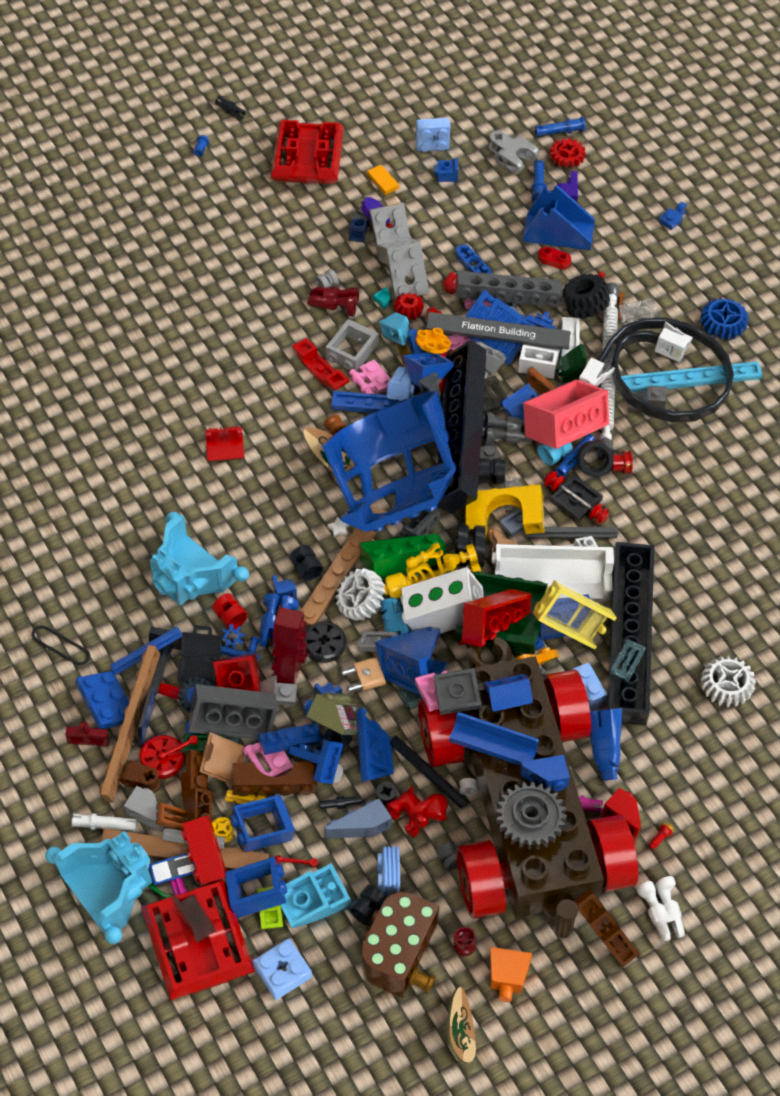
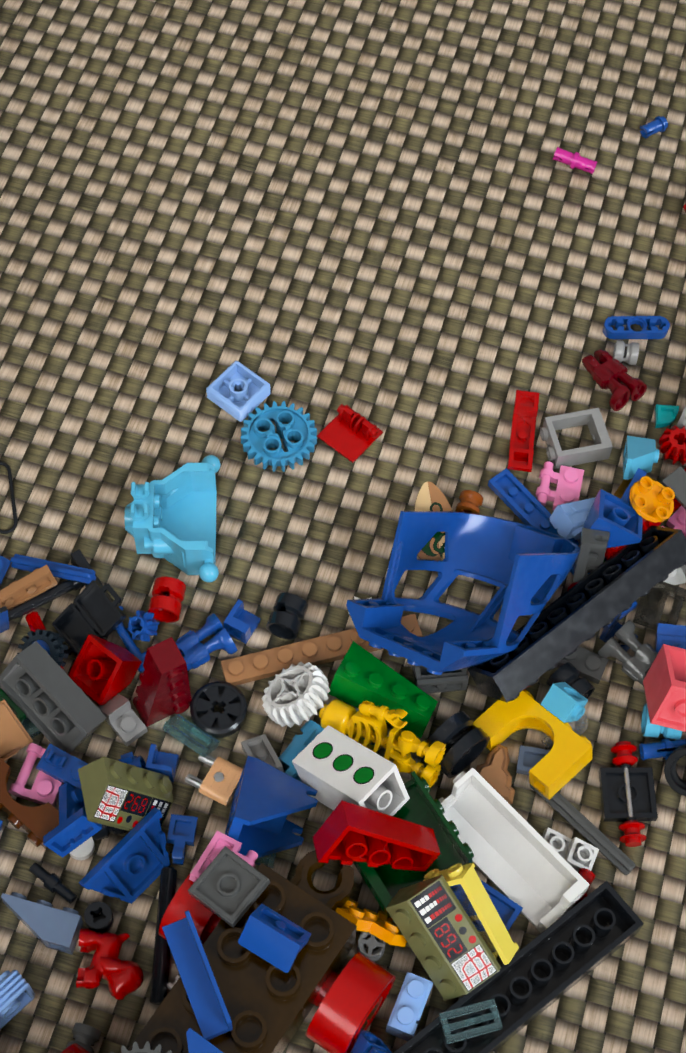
camera: 45 degrees right, 5 degrees up
none -> clear light blue tile [163,714,220,757]
none -> blue plate [167,814,198,865]
none -> light blue brick [206,361,271,422]
none -> dark azure gear [241,401,317,472]
none -> slope [386,875,501,1001]
none -> medium azure brick [540,682,588,723]
none -> dark pink pin [553,147,598,175]
none -> blue beam [603,316,670,339]

